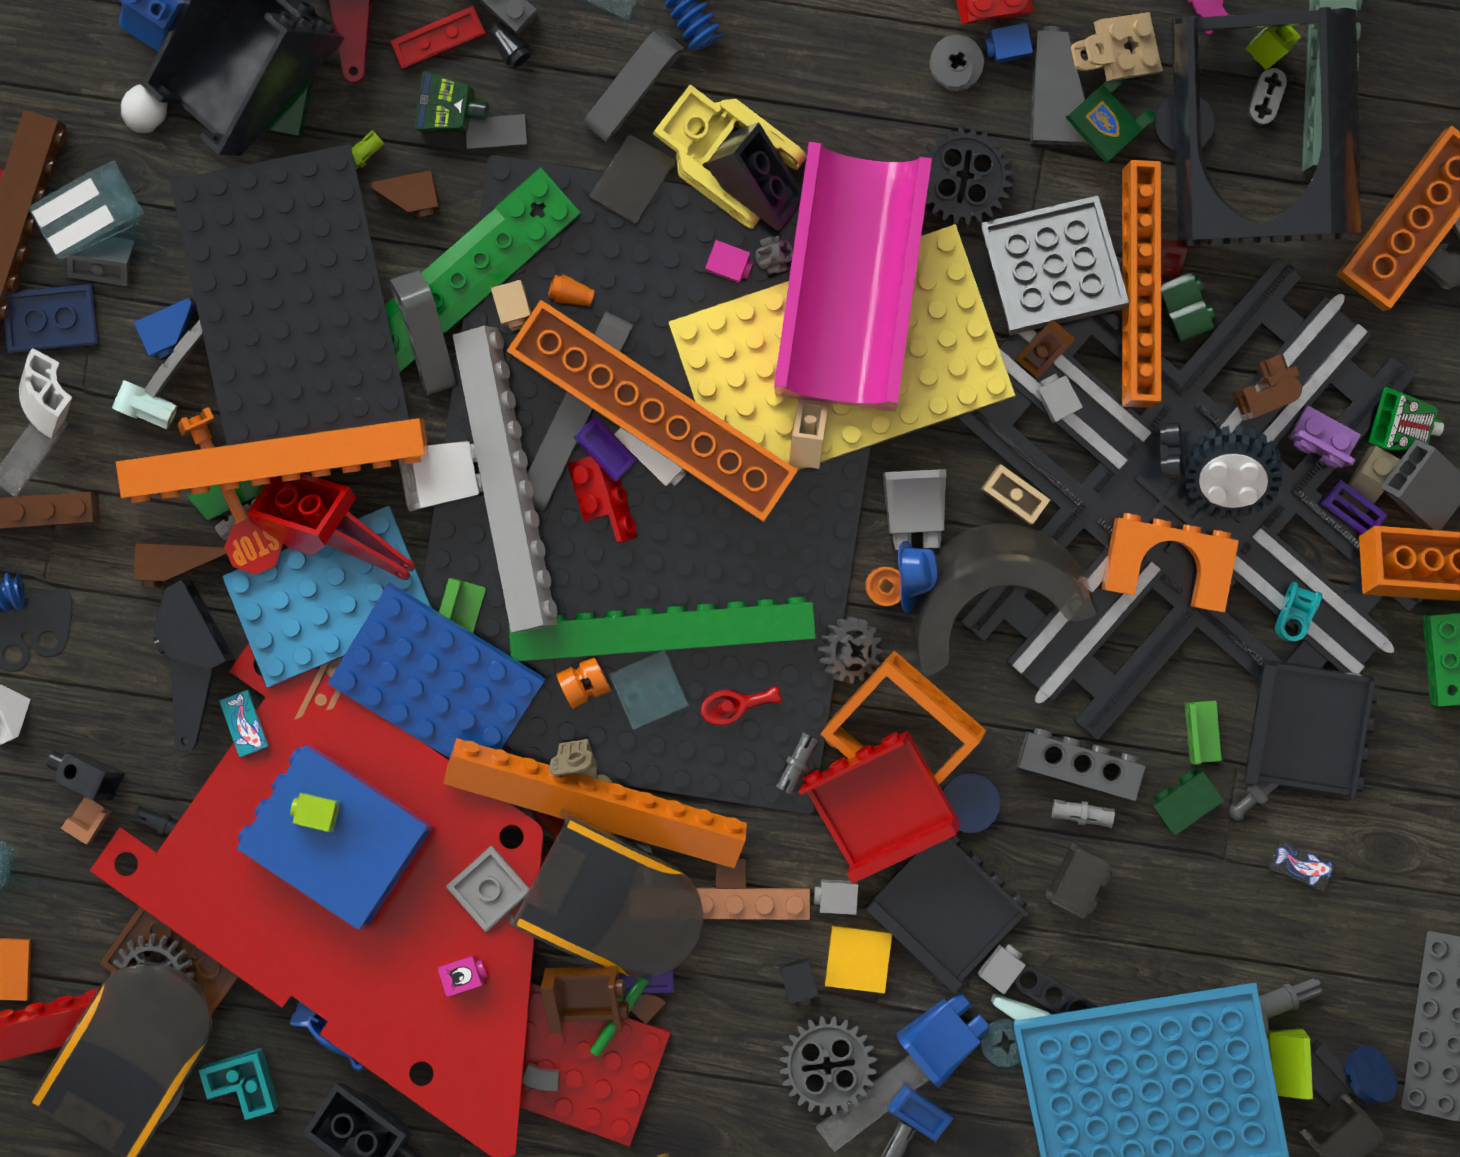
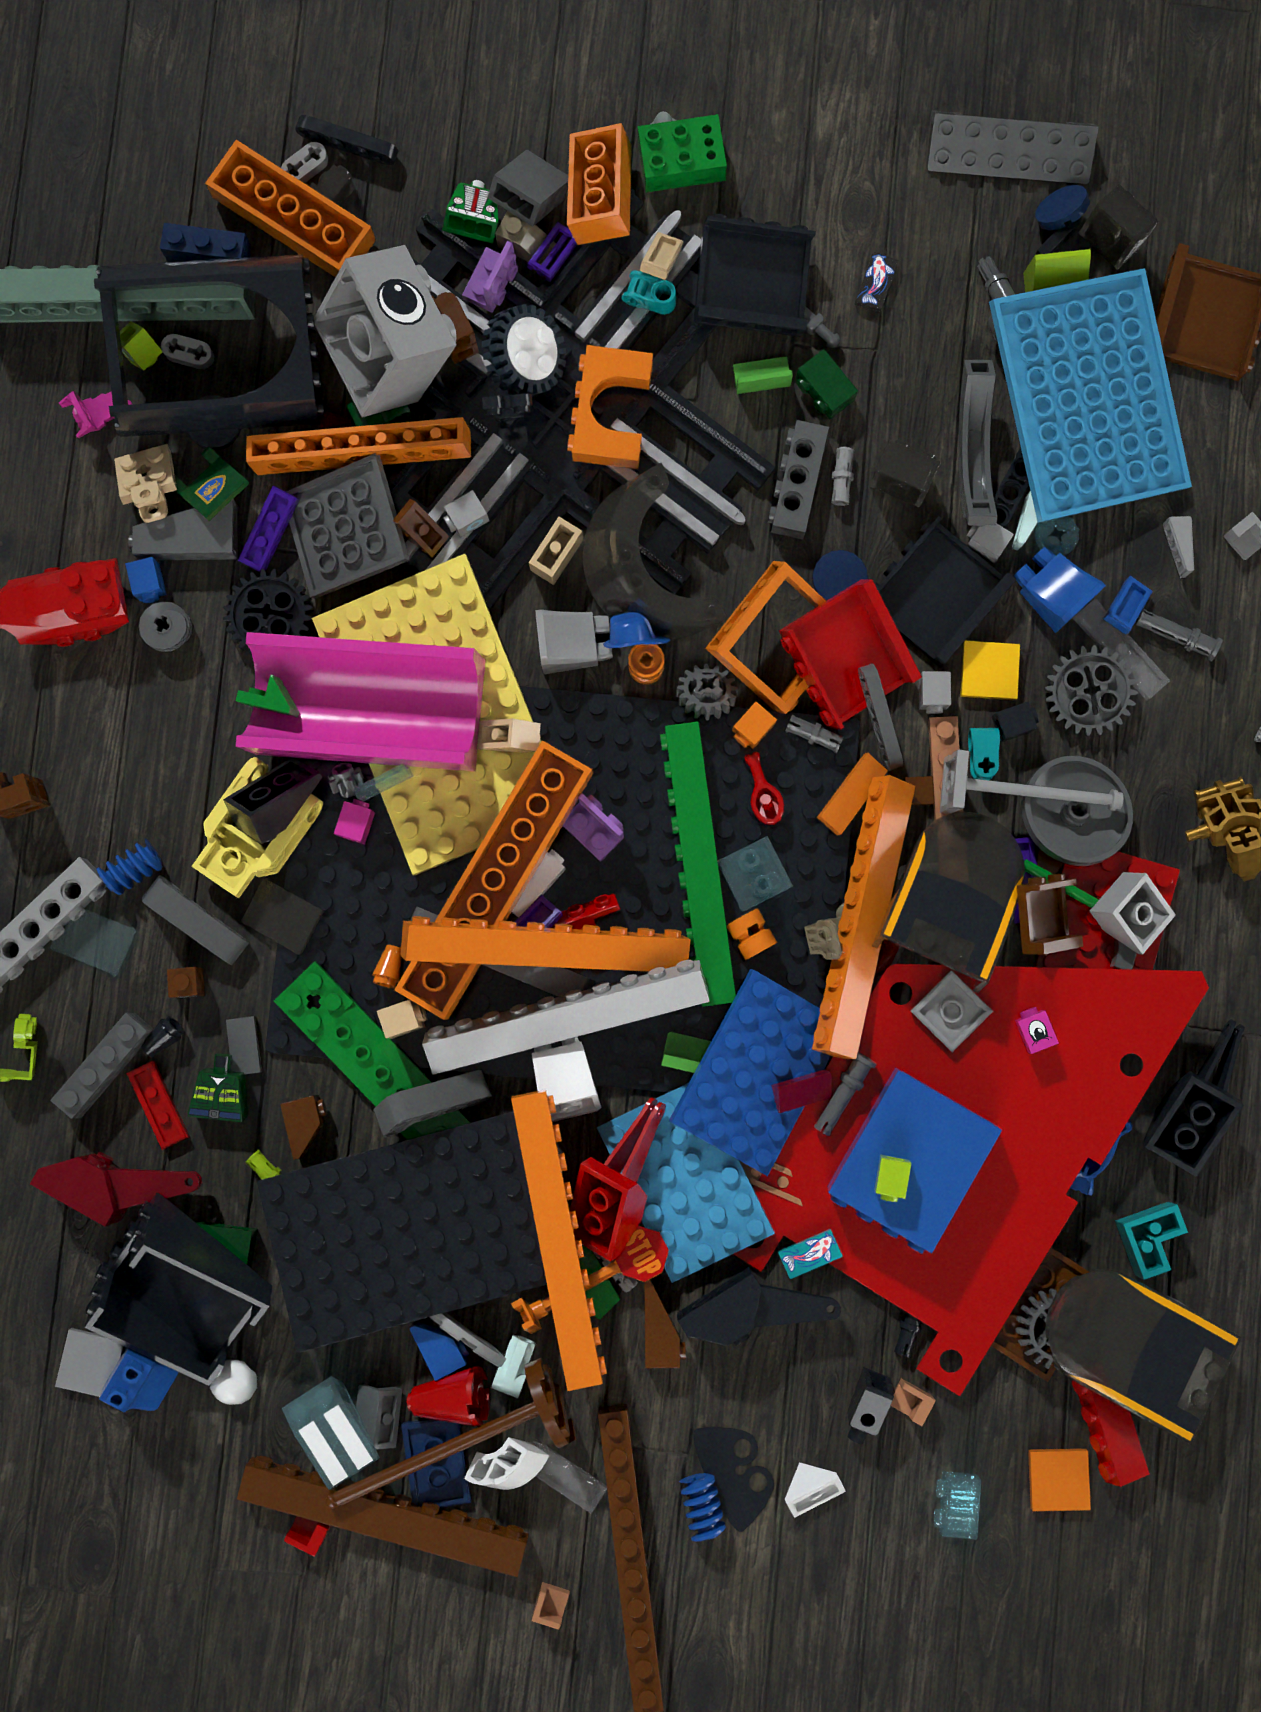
camera: 85 degrees left, 5 degrees down
none -> dark blue brick [160,223,252,262]
none -> reddish brown brick [167,967,205,998]
none -> green slope [236,674,299,717]
none -> dark purple tile [238,486,300,573]
none -> light grey brick [314,245,457,417]
none -> reddish brown piece [326,1358,577,1509]
none -> clear light blue tile [354,764,414,801]
none -> orange brick [400,916,691,971]
none -> red cone [407,1366,490,1427]
none -> medium lavender bracket [563,793,624,862]
none -> tan tile [640,232,683,280]
none -> orange brick [732,702,777,749]
none -> dark red slope [771,1070,832,1113]
none -> dark grey pin [814,1052,877,1136]
none -> orange tile [817,753,888,835]
none -> dark grey beam [858,663,903,771]
none -> light grey tile [939,750,1123,814]
none -> dark grey arch [958,360,997,527]
none -> teal piece [968,728,1000,781]
none -> dark grey dish [1021,756,1133,866]
none -> light grey slope [1090,872,1176,955]

